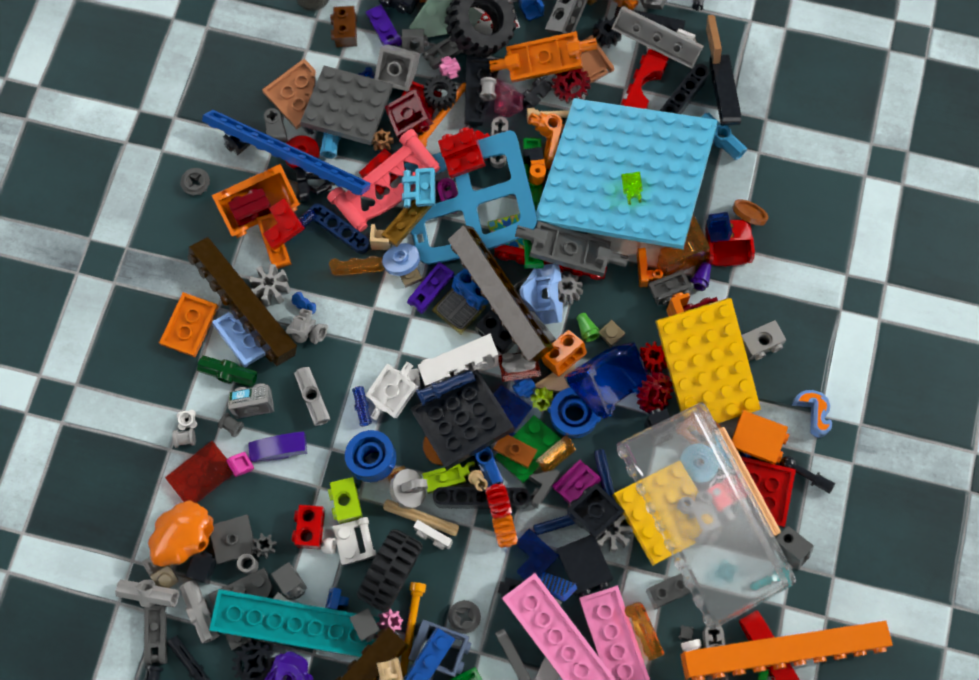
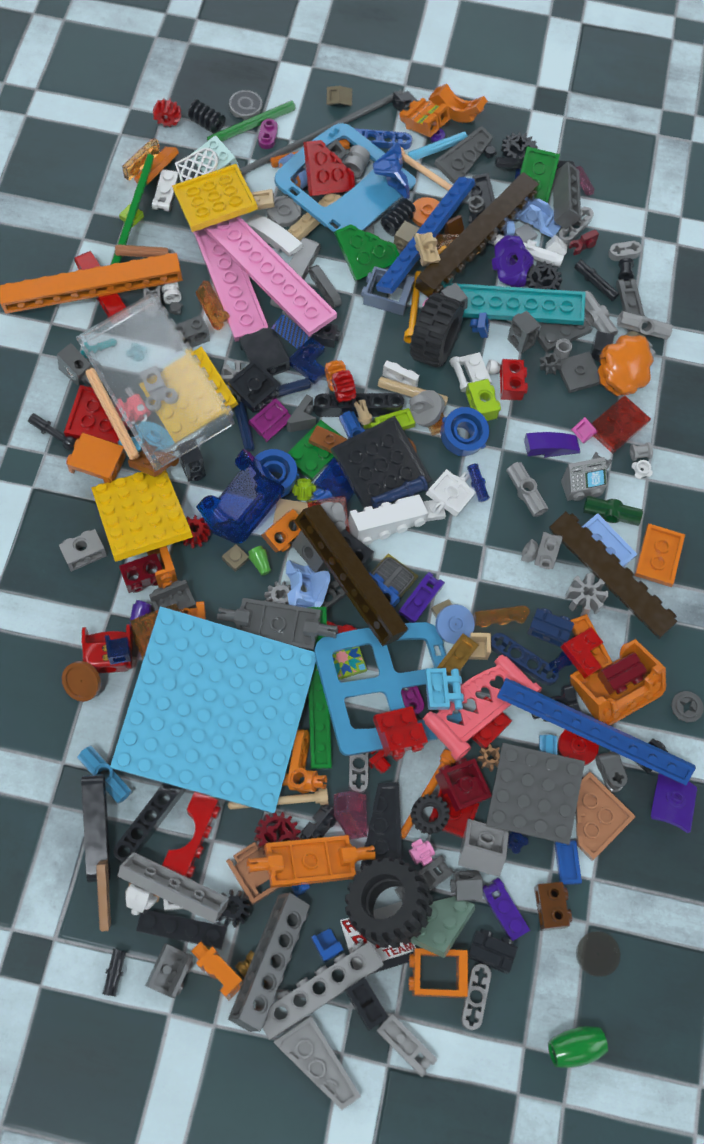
camera: 170 degrees right, 5 degrees down
blue piece [291,291,316,315] -> none
dark grey gear [448,600,481,634] -> none
light grey bush [480,77,496,101] -> none
leg [522,147,546,185] -> none
clear orange tile [537,435,576,472] -> none
clear neon green plate [621,171,643,205] -> none
dark red gear [636,372,674,413] -> none
medium blue animal [792,390,832,438] -> none
none -> dark blue brick [527,608,574,647]
none -> blue tile [554,840,582,885]
none -> dark purple shield [651,773,697,833]

